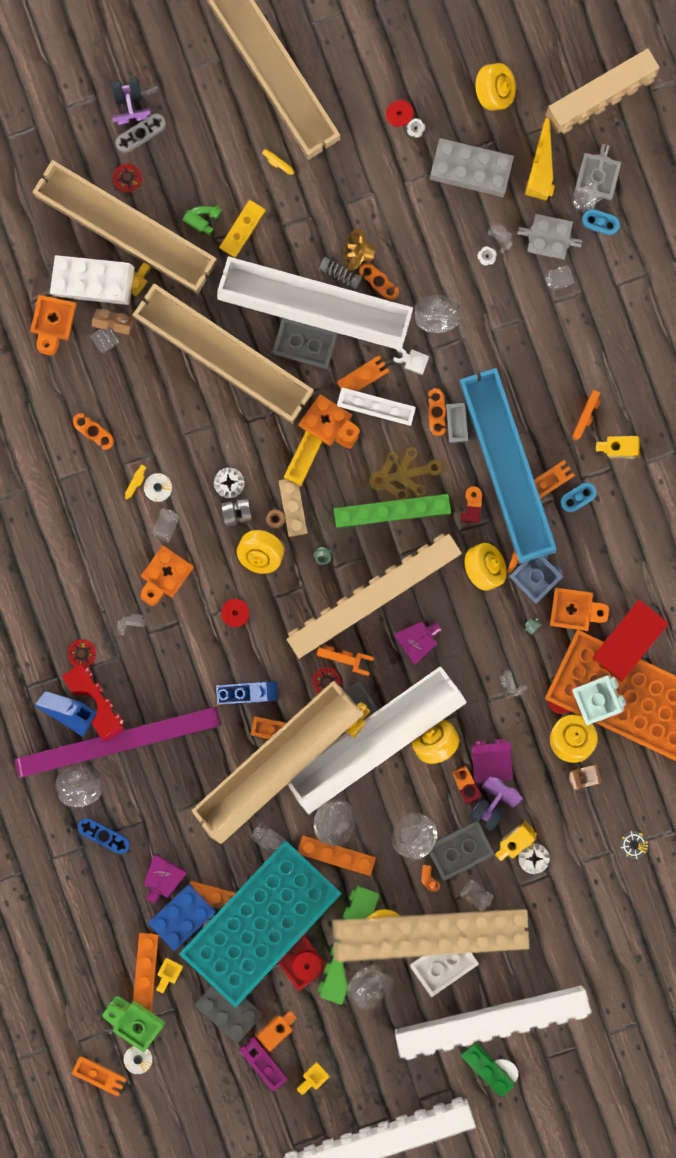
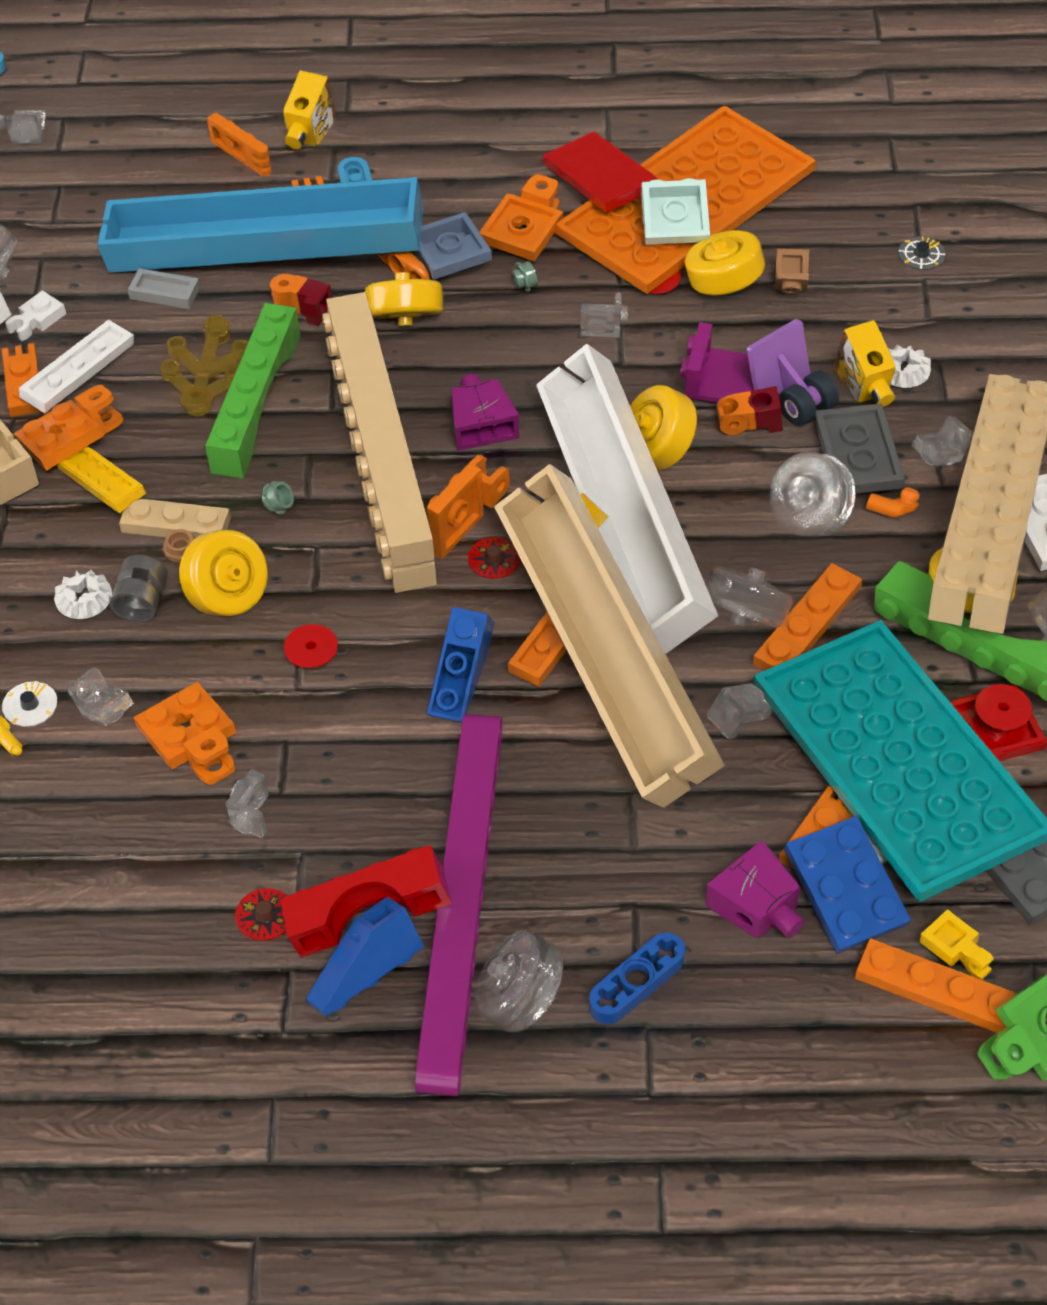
camera: 70 degrees left, 35 degrees down
orange piece [428,388,446,436] -> none

